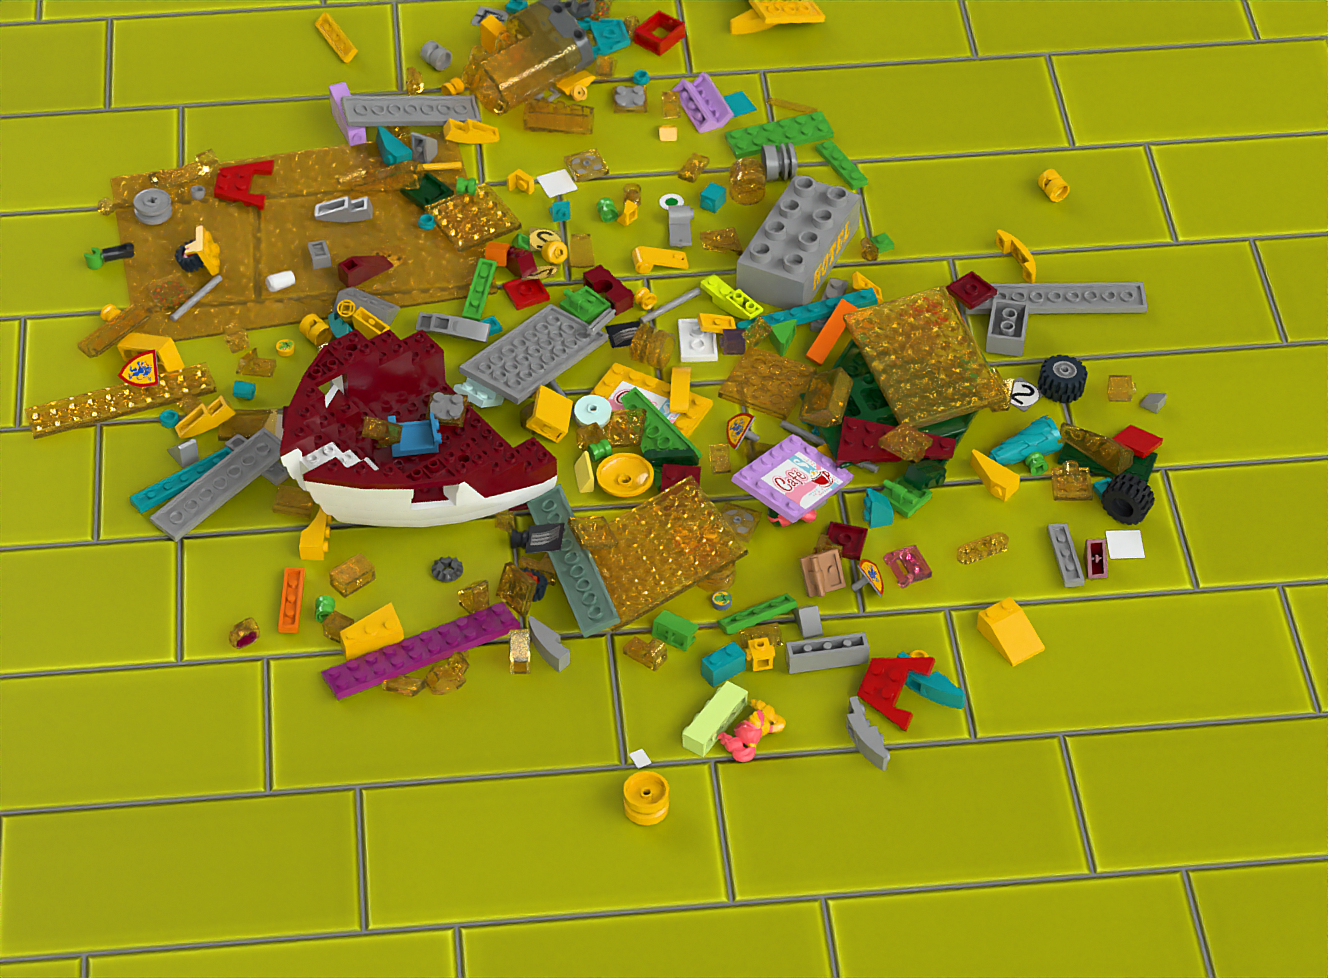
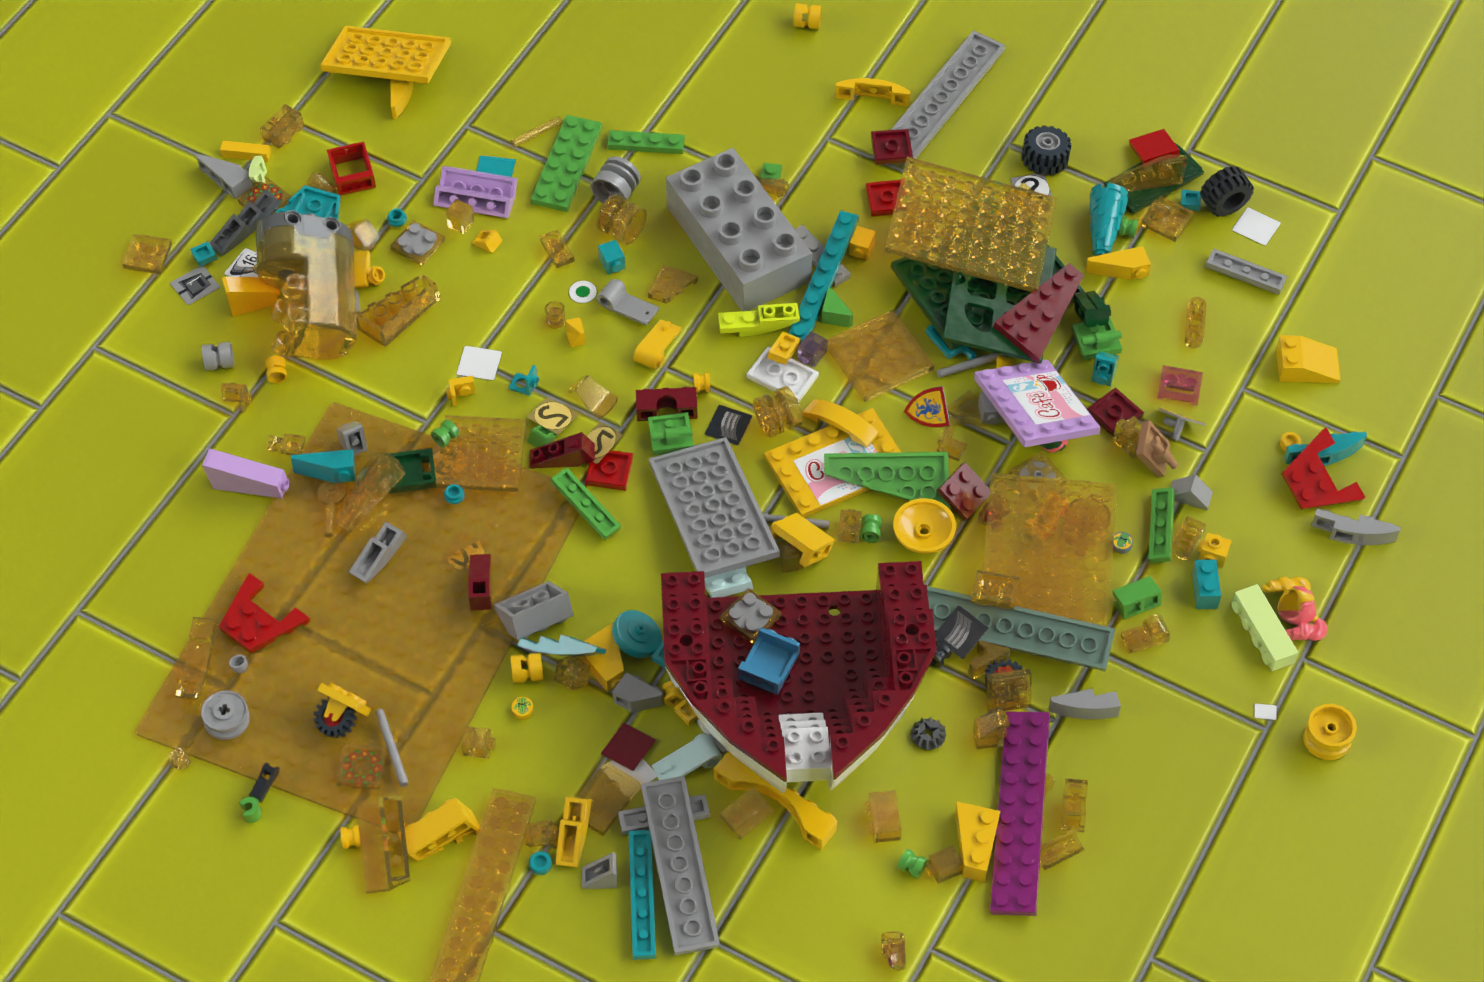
camera: 55 degrees left, 10 degrees up
shield [118,349,159,388] -> none
teal gear [233,380,256,400] -> none
clear yellow slope [236,348,277,378] -> none
white piece [266,271,295,292] -> none
orange plate [278,568,305,633] -> none
light grey slope [307,240,331,269] -> none
yellow plate [315,12,358,64] -> none
yellow wheel [337,299,357,323] -> none
light grey plate [341,95,481,126] -> none
yellow slope [352,306,391,340] -> none
clear yellow slope [361,416,403,448] -> none
yellow bar [409,162,462,172] -> none
light grey slope [415,312,491,343] -> none
yellow slope [443,118,500,144] -> none
teal tile [478,316,502,337] -> none
orange panel [485,242,510,267] -> none
clear yellow slope [509,629,531,674] -> none
yellow head [541,240,568,264] -> none
clear yellow piece [564,148,609,183] -> none
light aqua plate [574,395,612,429] -> none
light yellow slope [574,451,594,493] -> none
light grey axle [586,307,616,336] -> none
bright green wheel [597,198,618,223] -> none
clear yellow plate [606,408,647,448] -> none
light grey bar [639,287,701,325] -> none
dark green hinge [643,448,699,467] -> none
clear yellow brick [742,316,773,348] -> none
light grey brick [785,632,869,674] -> none
clear yellow slope [798,367,854,428] -> none
orange tile [805,299,857,366] -> none
yellow slope [851,271,883,303] -> none
clear yellow plate [878,423,933,462] -> none
light grey brick [985,299,1030,357] -> none
dark red slope [1083,538,1108,579] -> none
clear yellow brick [1107,375,1136,402] -> none
light grey slope [1140,393,1167,414] -> none

